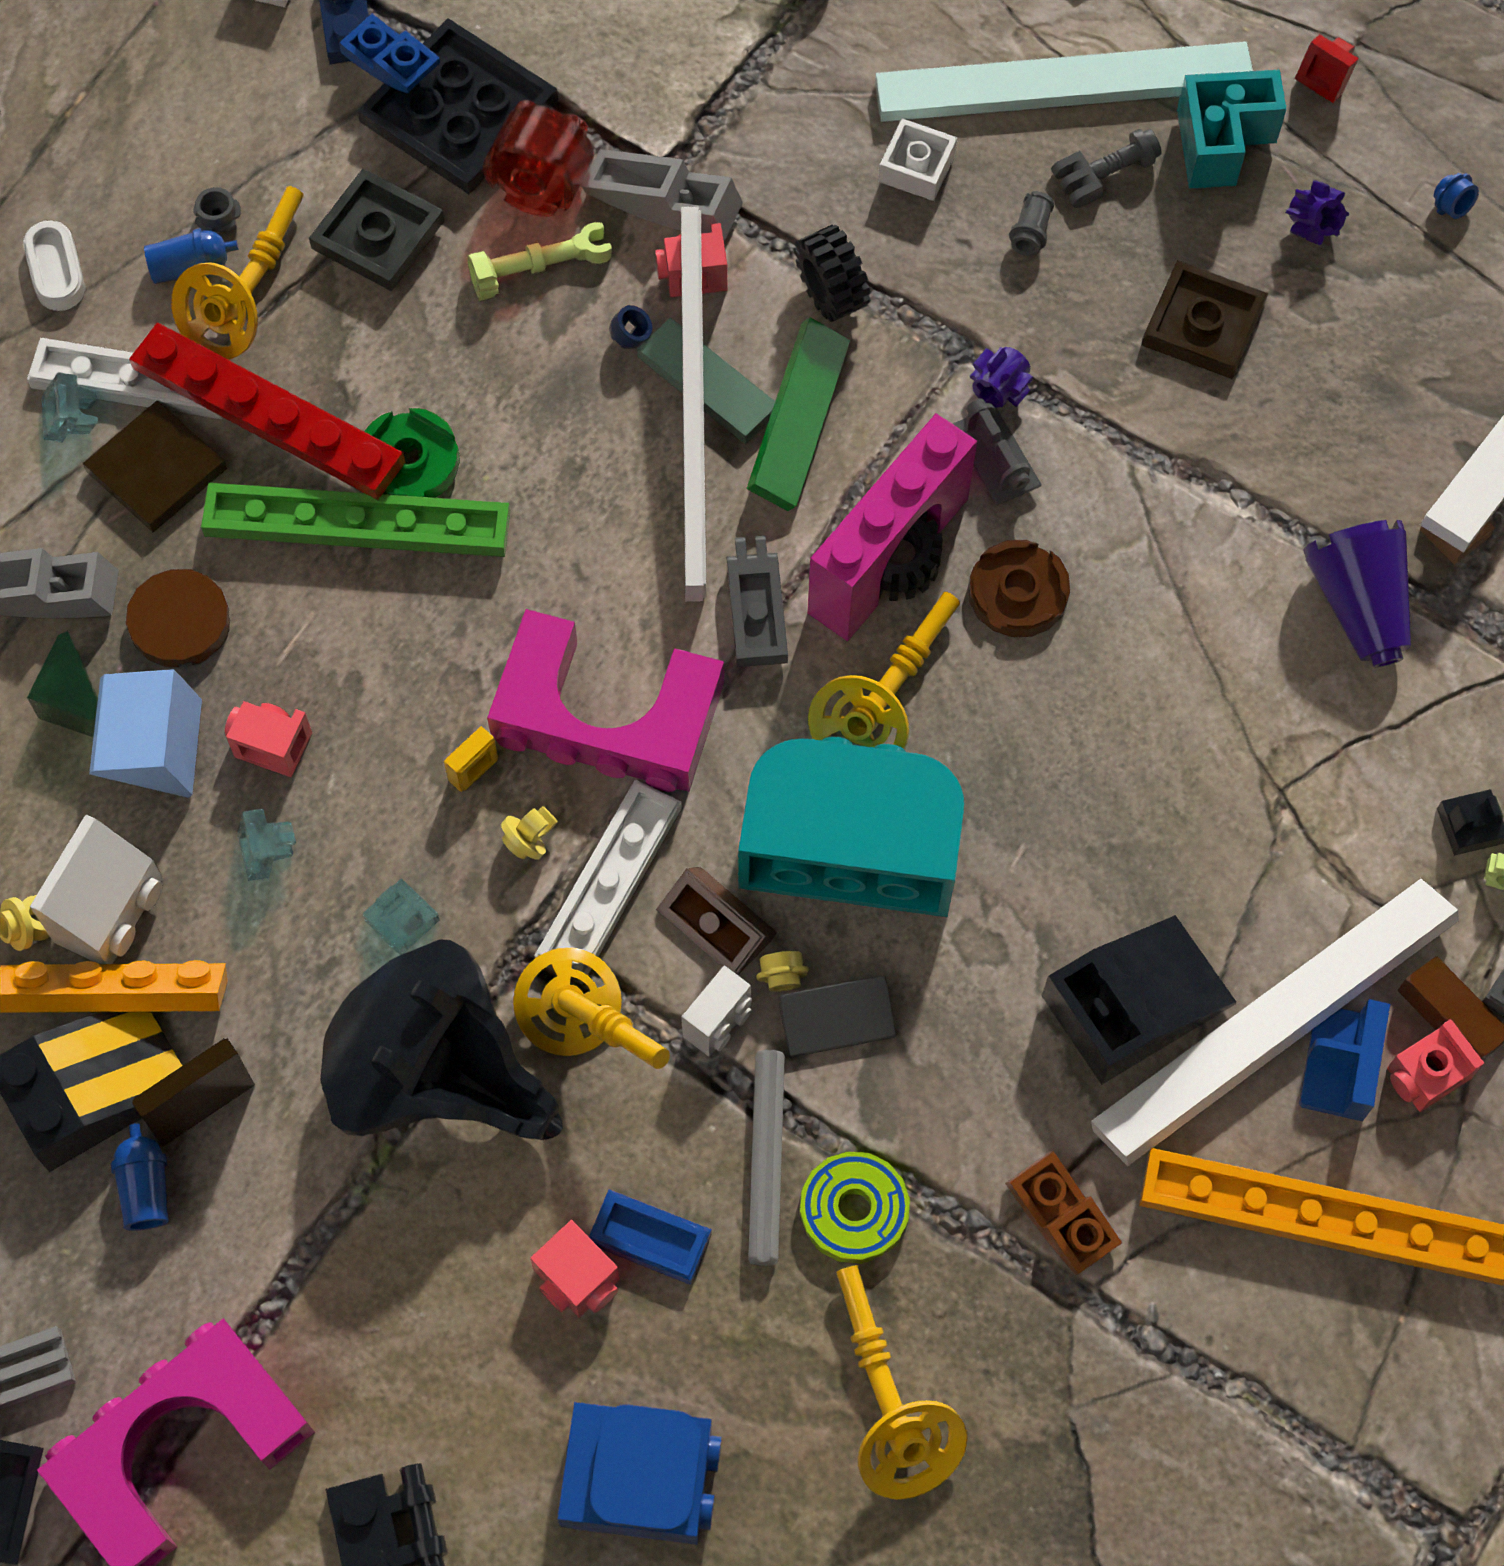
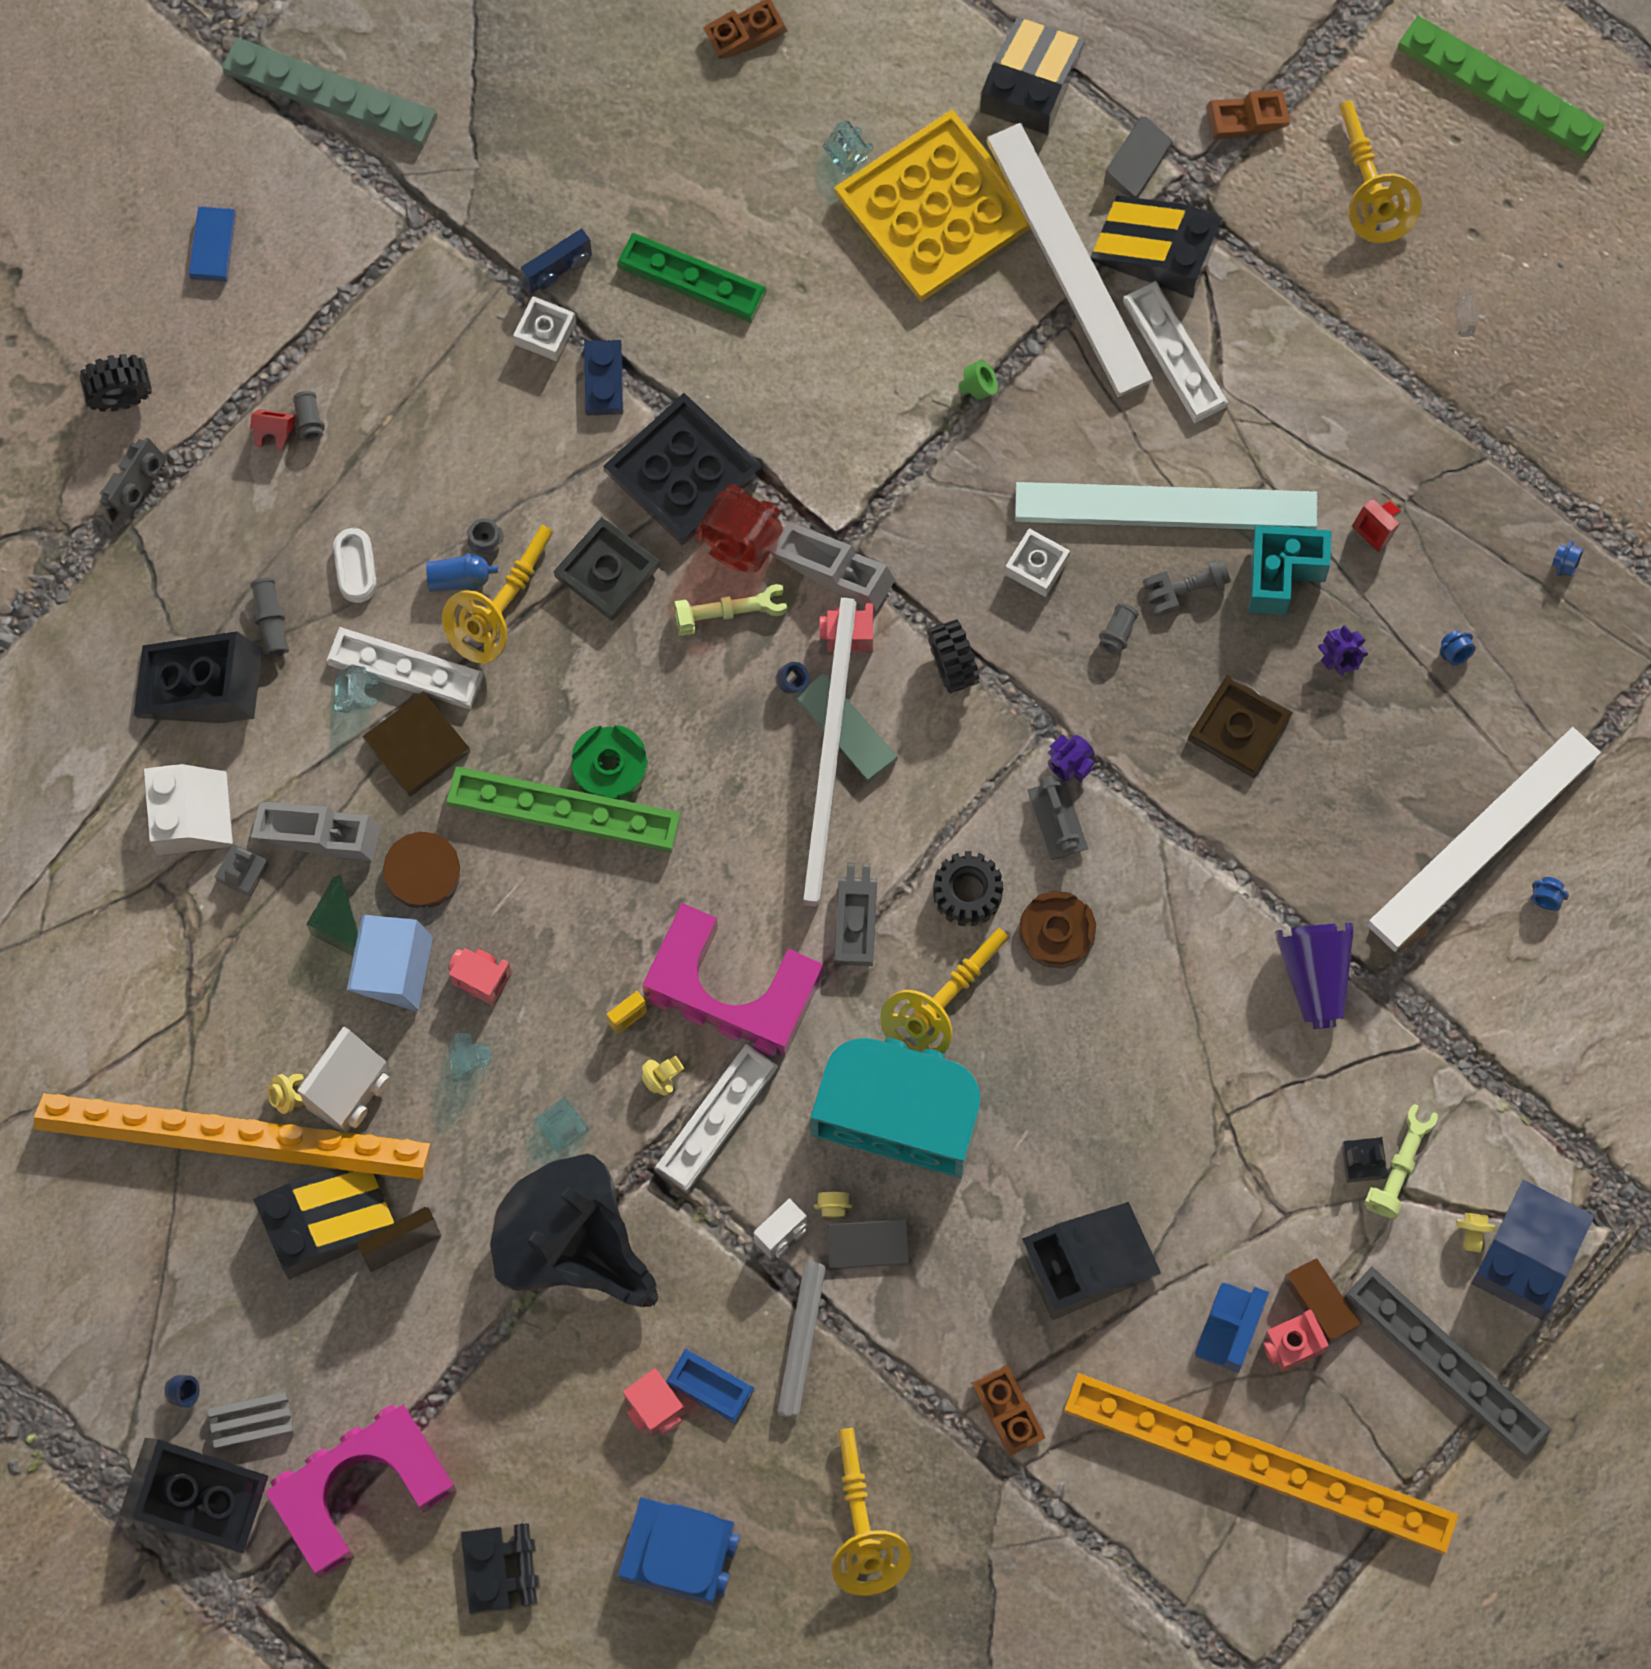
camera: 10 degrees right, 5 degrees up
blue piece [110,1124,169,1231] -> none
red plate [129,322,406,500] -> none
blue slope [339,13,440,93] -> none
yellow dish [513,948,670,1069] -> none
reddish brown slope [656,867,777,975] -> none
green tile [746,317,850,511] -> none
lime tile [799,1151,910,1264] -> none
dark pink arch [807,413,977,641] -> none
white tile [1091,879,1459,1166] -> none

